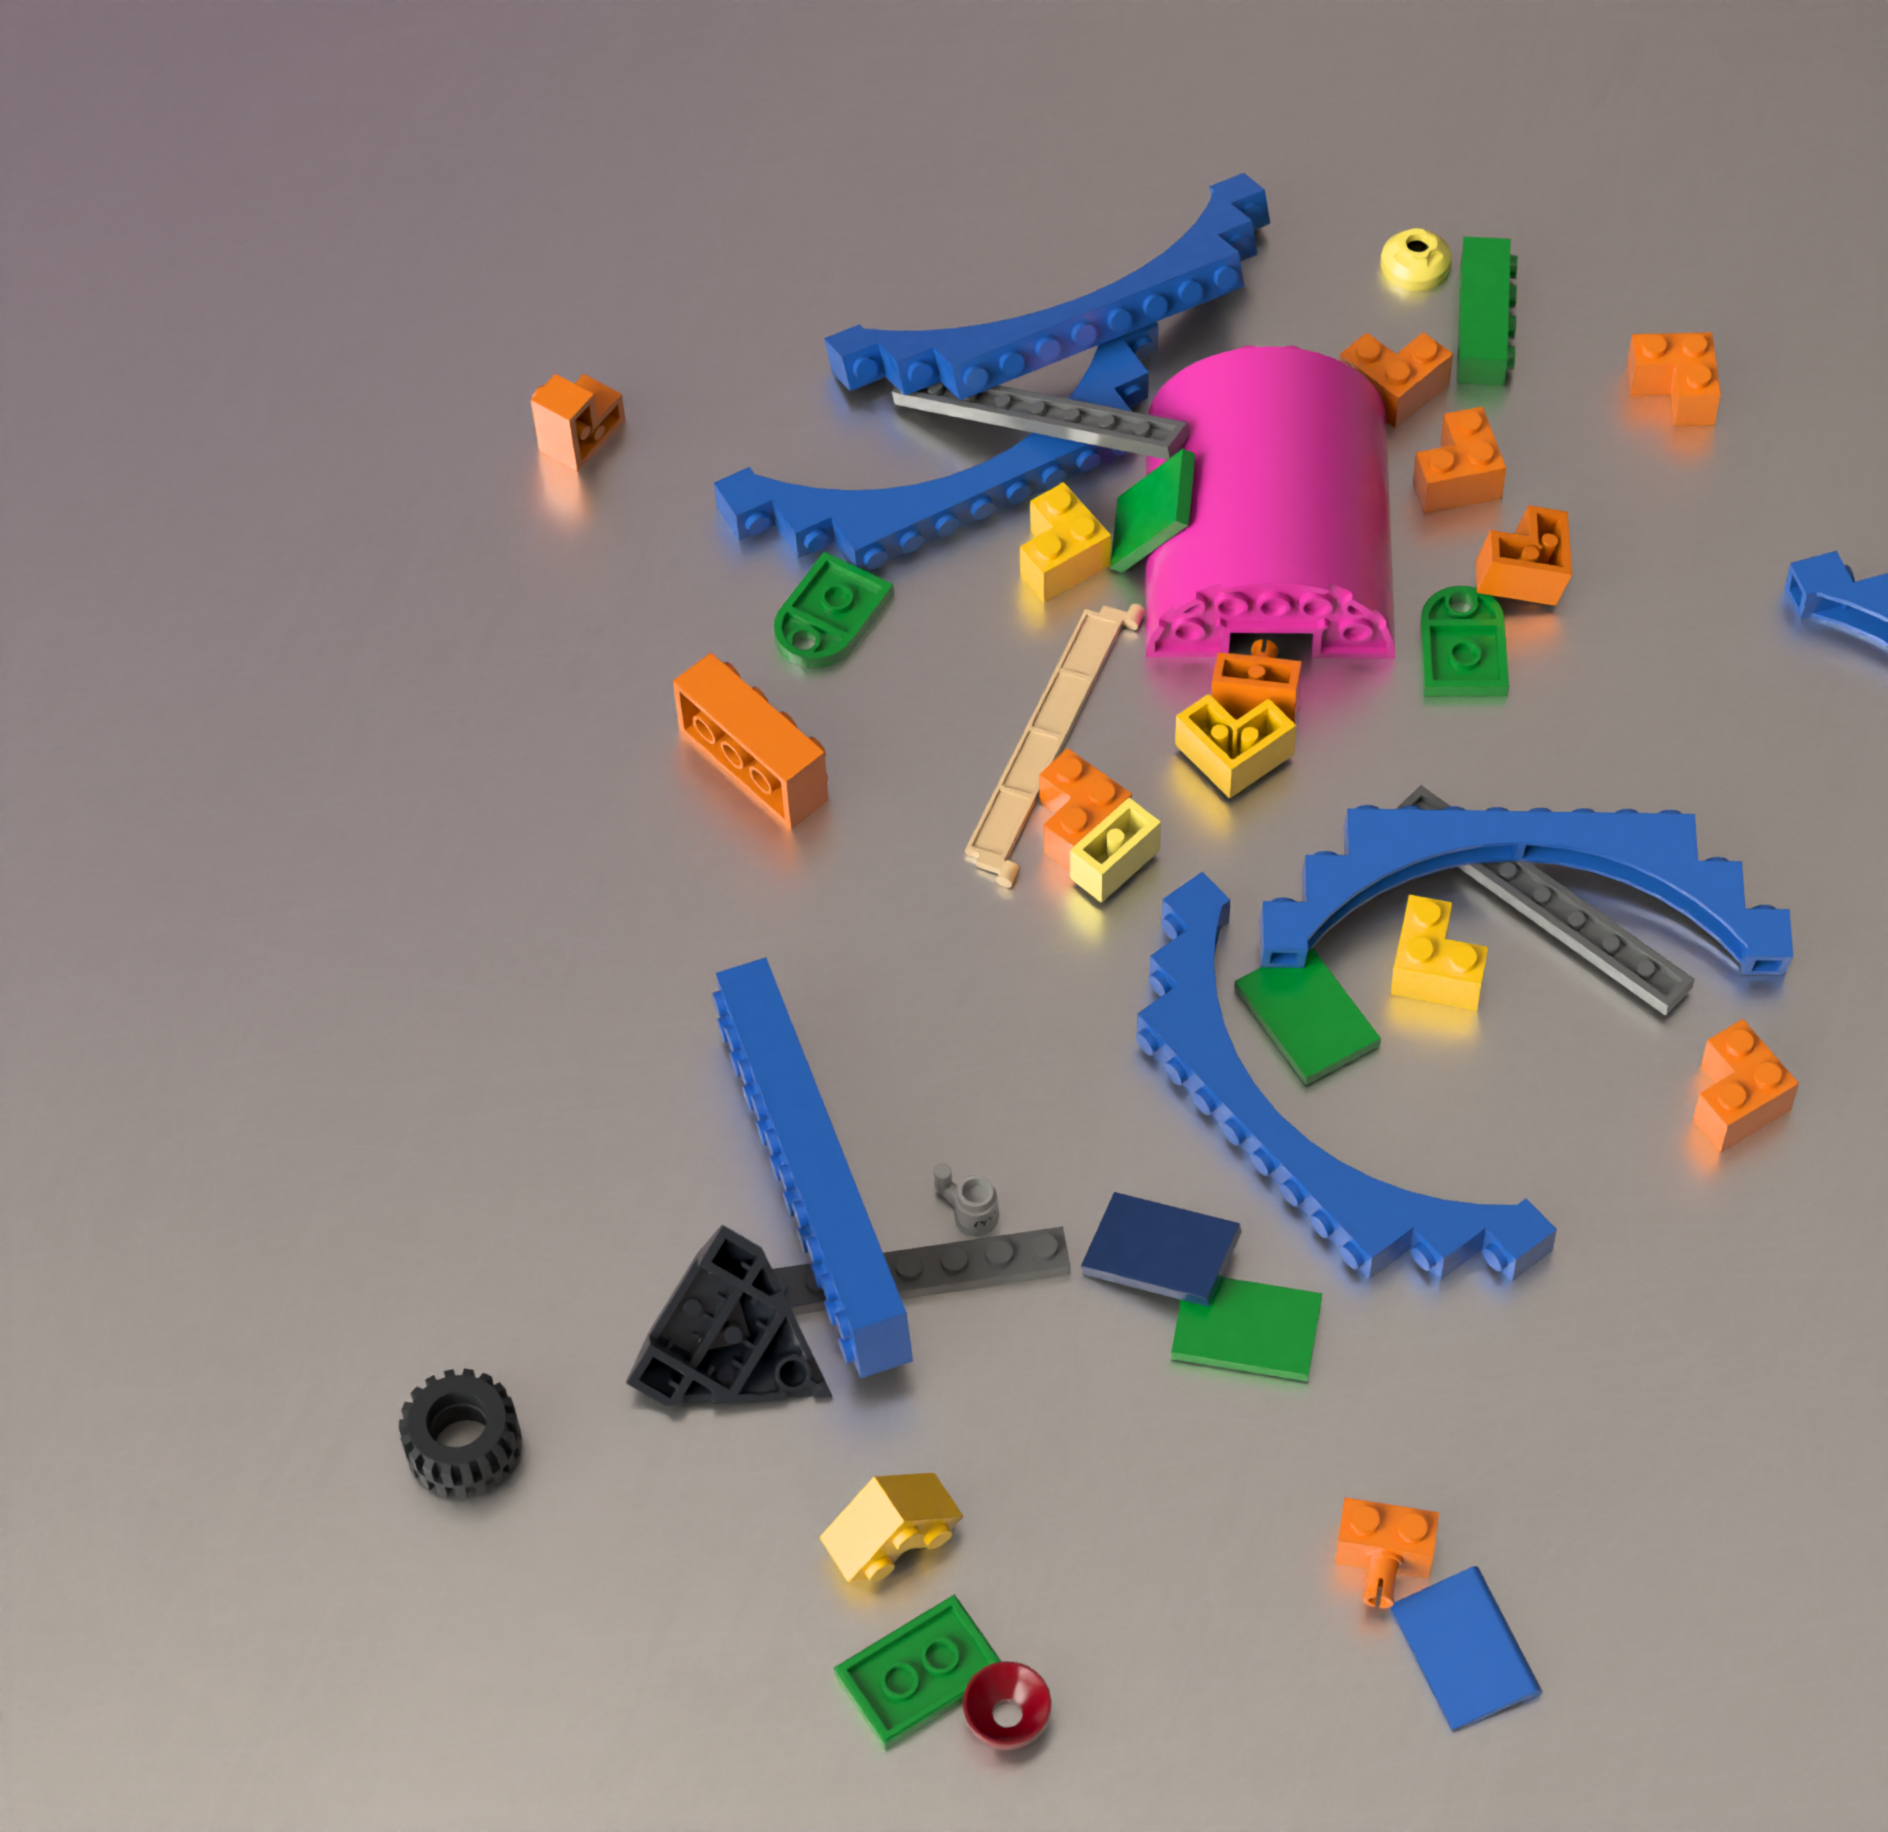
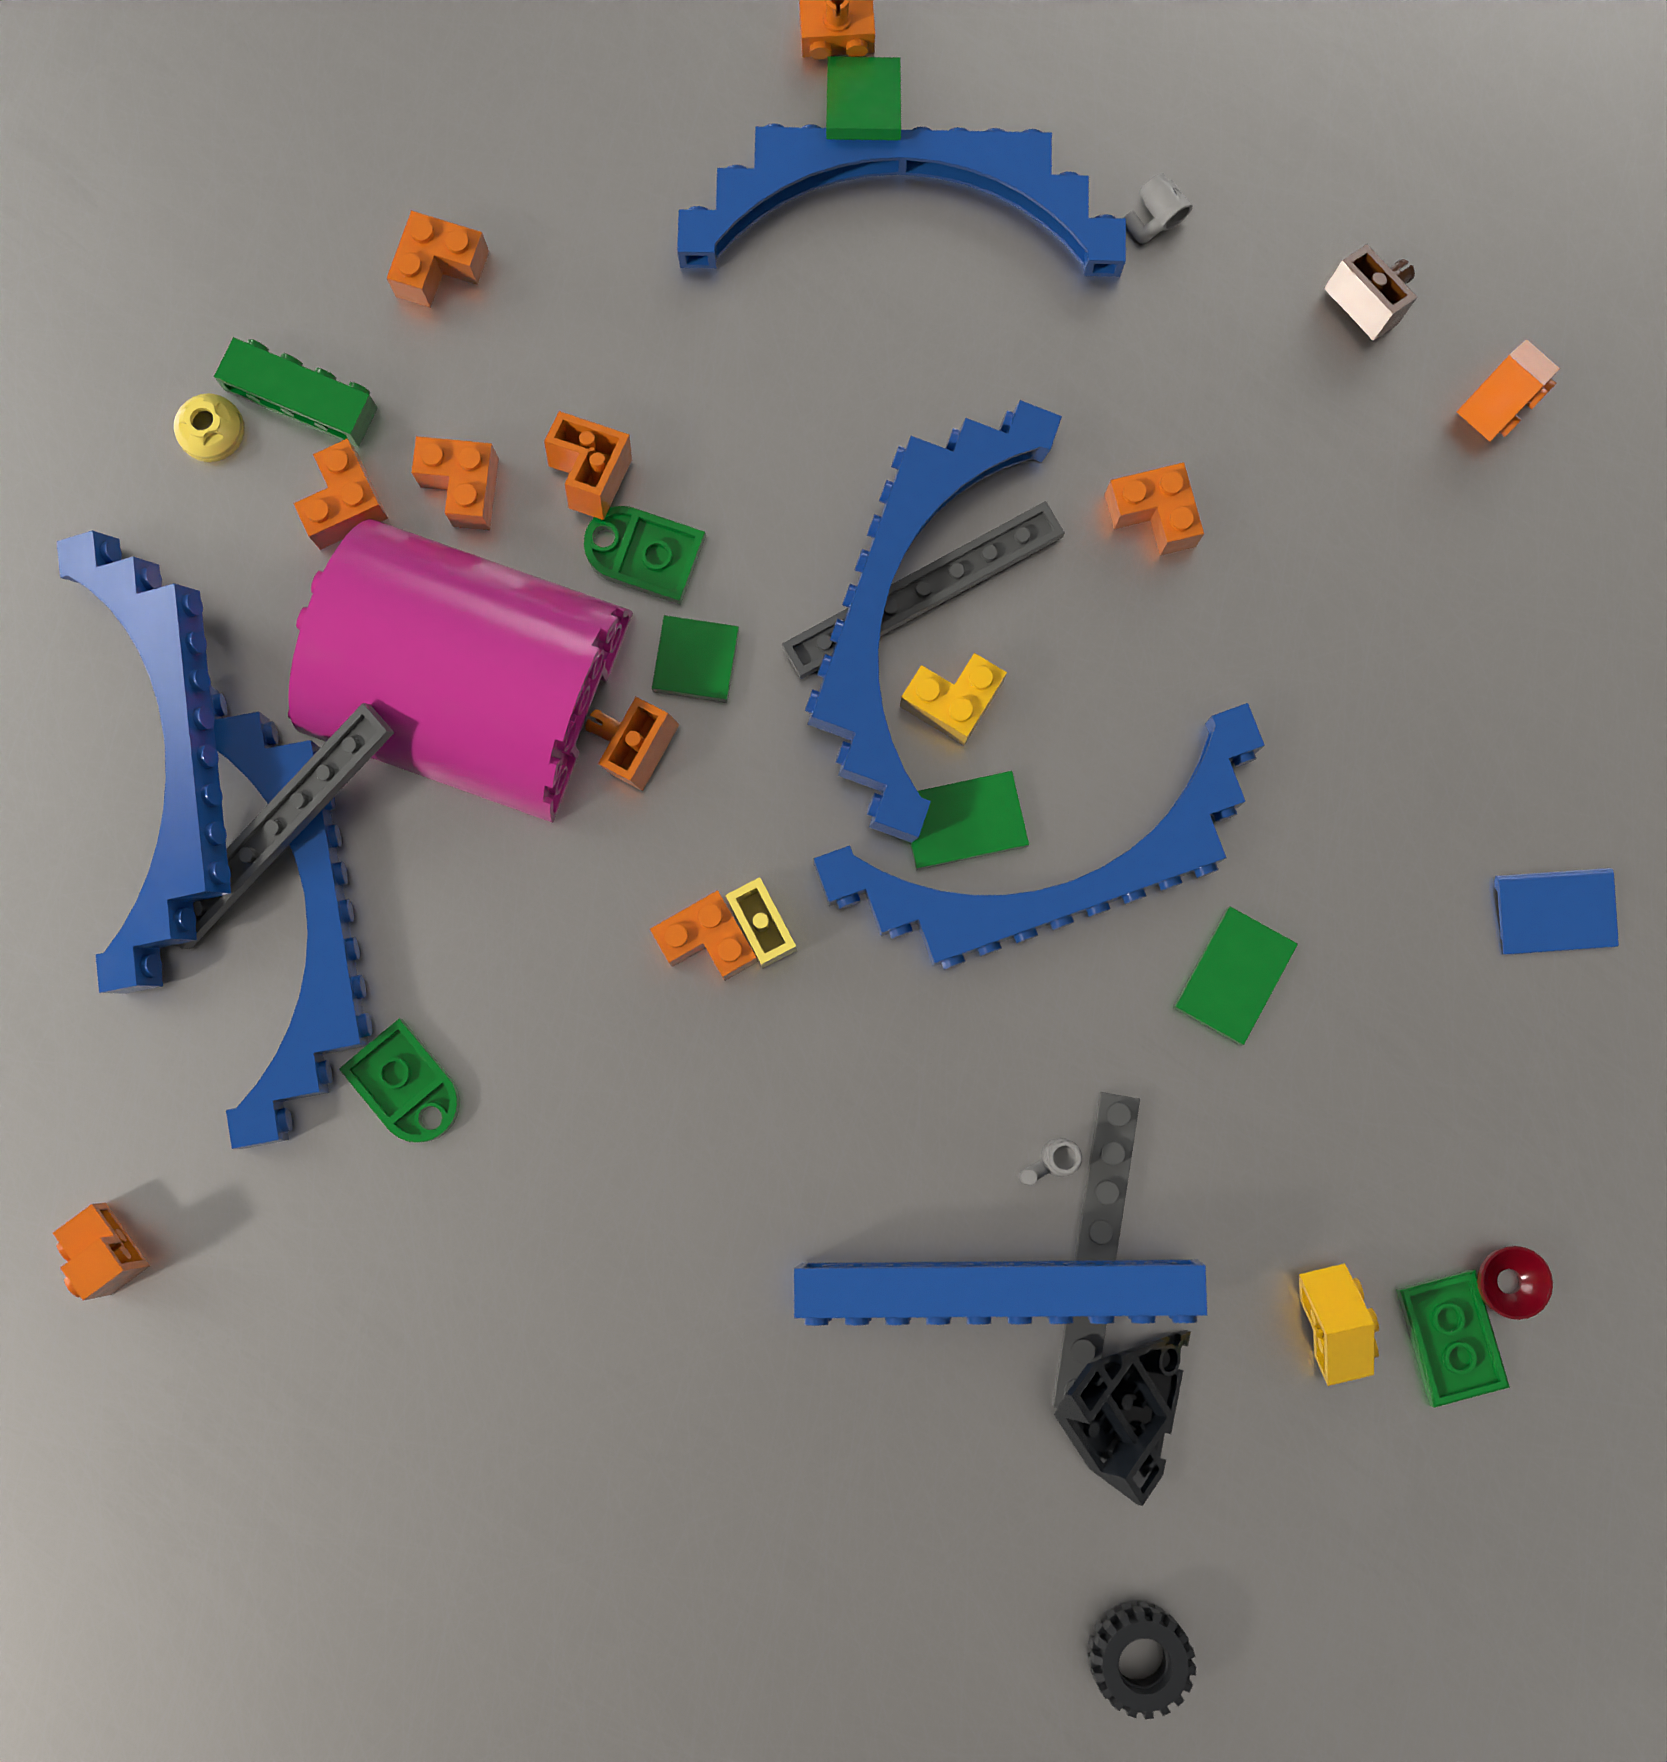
camera: 75 degrees left, 25 degrees up
orange brick [673,652,829,829] -> none
tan piece [965,604,1146,888] -> none
yellow brick [1020,482,1111,603] -> none
dark blue tile [1081,1192,1242,1307] -> none
green tile [1110,449,1195,573] -> none
yellow brick [1175,694,1296,799] -> none
orange brick [1335,1497,1439,1608] -> none
none -> green tile [652,615,739,702]

